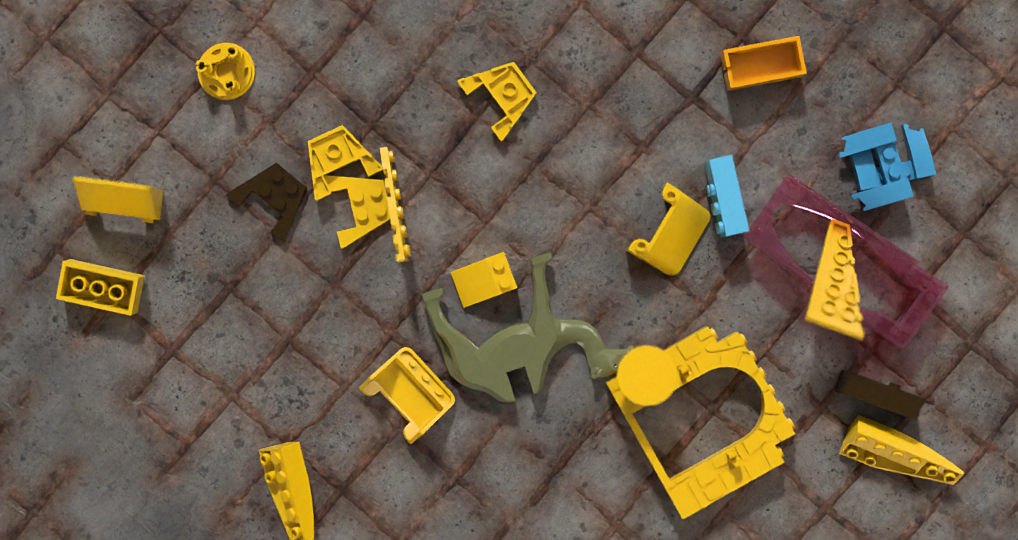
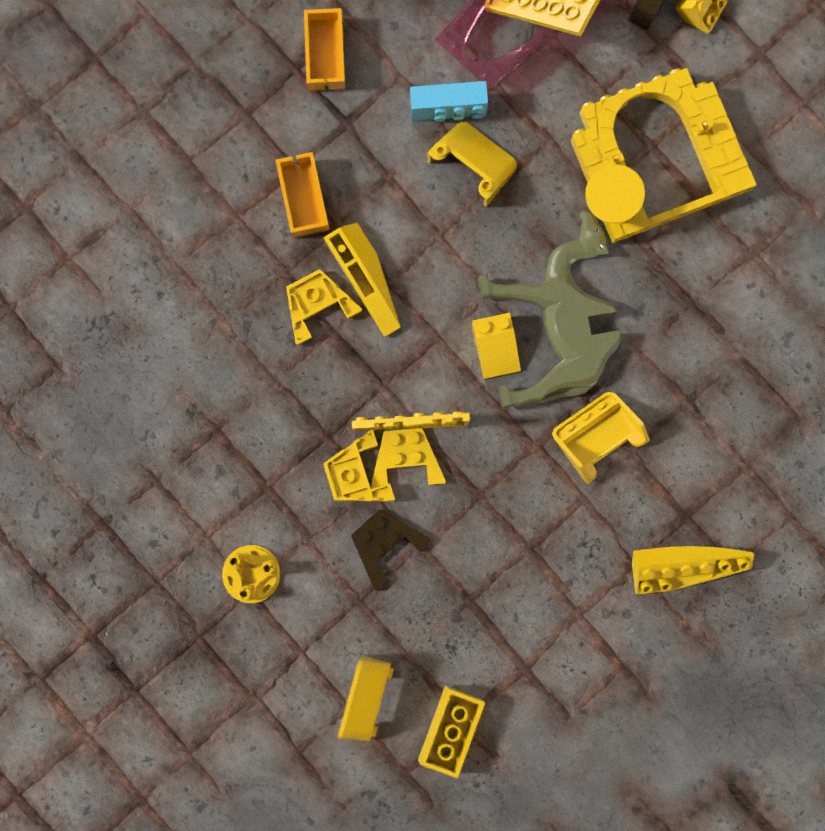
camera: 85 degrees left, 5 degrees down
none -> light orange piece [275,152,330,238]
none -> yellow wedge [324,222,401,337]

